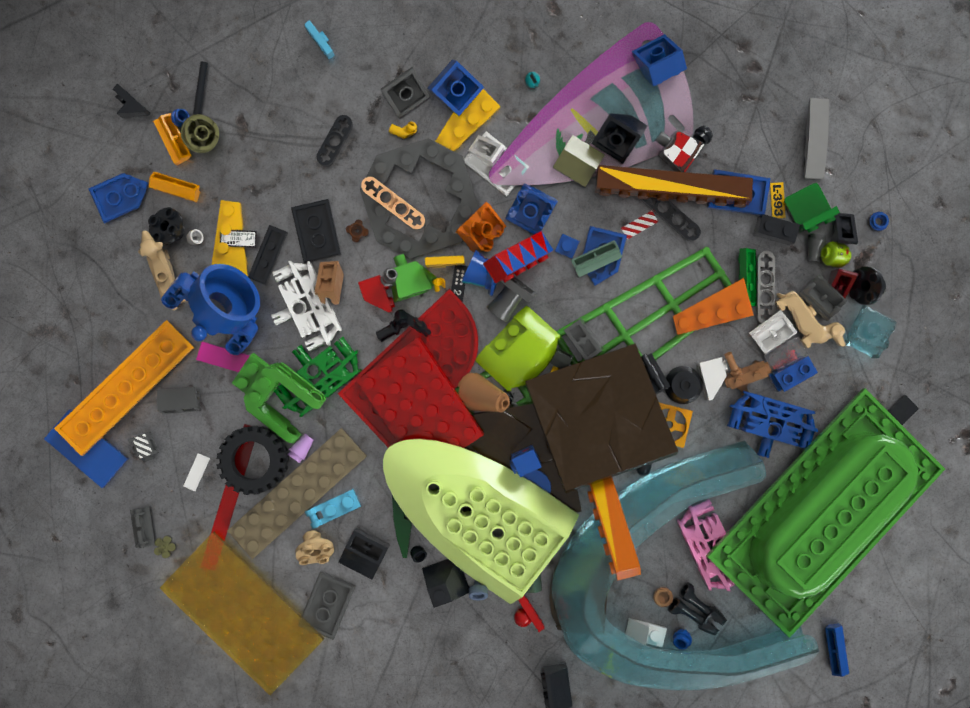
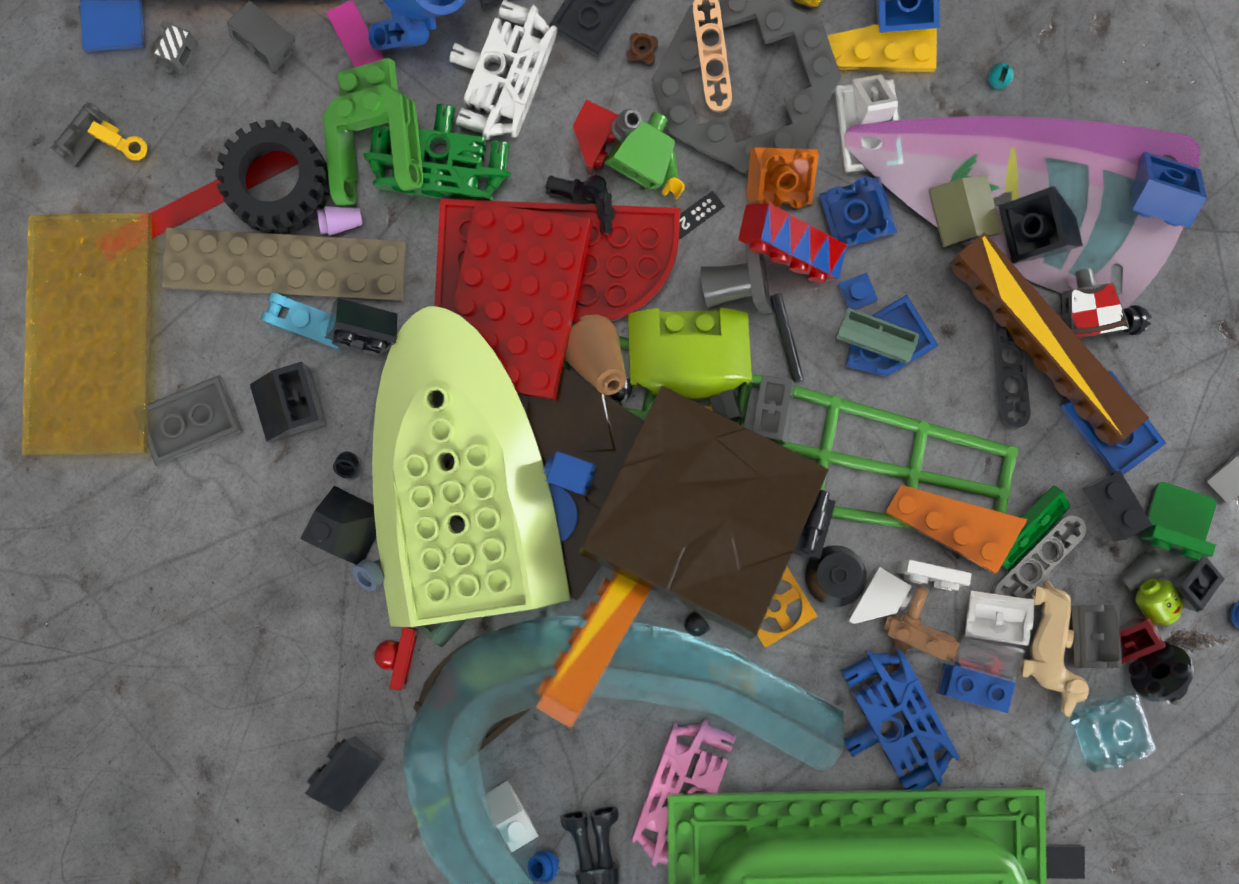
camera: 45 degrees right, 5 degrees down
olive plant [154,536,176,558] -> none
white sticker [183,453,210,491] -> none
tan plate [295,530,334,565] -> none
medium nougat hinge [315,261,344,305] -> none
dark green slope [392,495,412,558] -> none
yellow tile [425,255,465,269] -> none
blue hat [462,250,497,296] -> none
sticker [621,211,658,240] -> none
medium nougat tile [653,587,673,607] -> none
yellow sticker [770,182,786,218] -> none
none -> yellow plate [88,120,147,161]
none -> black slope [325,298,398,356]
none -> black bar [770,293,804,383]
none -> white plate [896,560,972,591]

